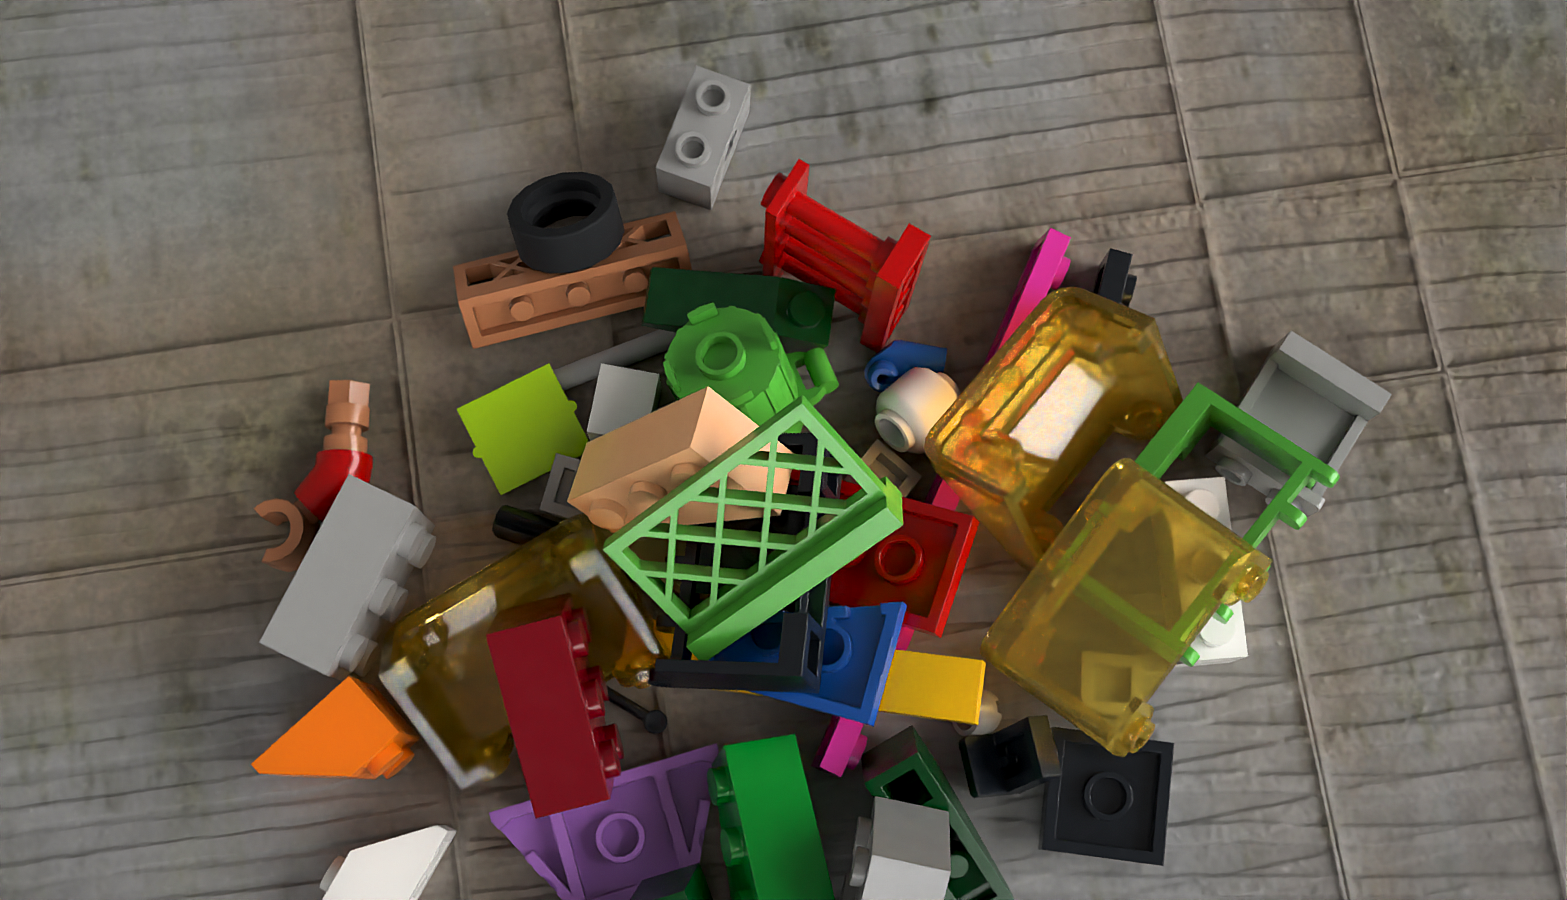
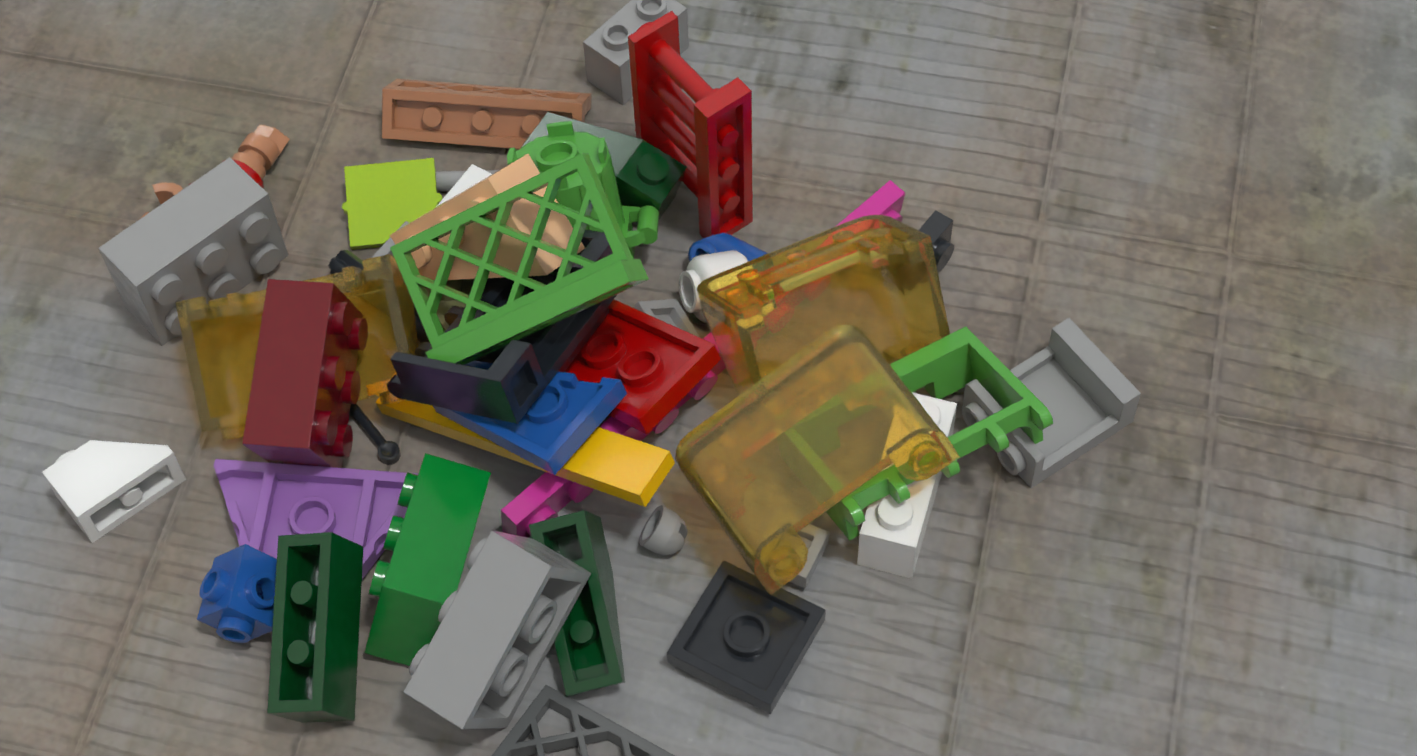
camera: 30 degrees right, 20 degrees down
orange slope [251,676,421,780] -> none
black tyre [507,172,625,274] -> none
black bracket [958,715,1062,798] -> none

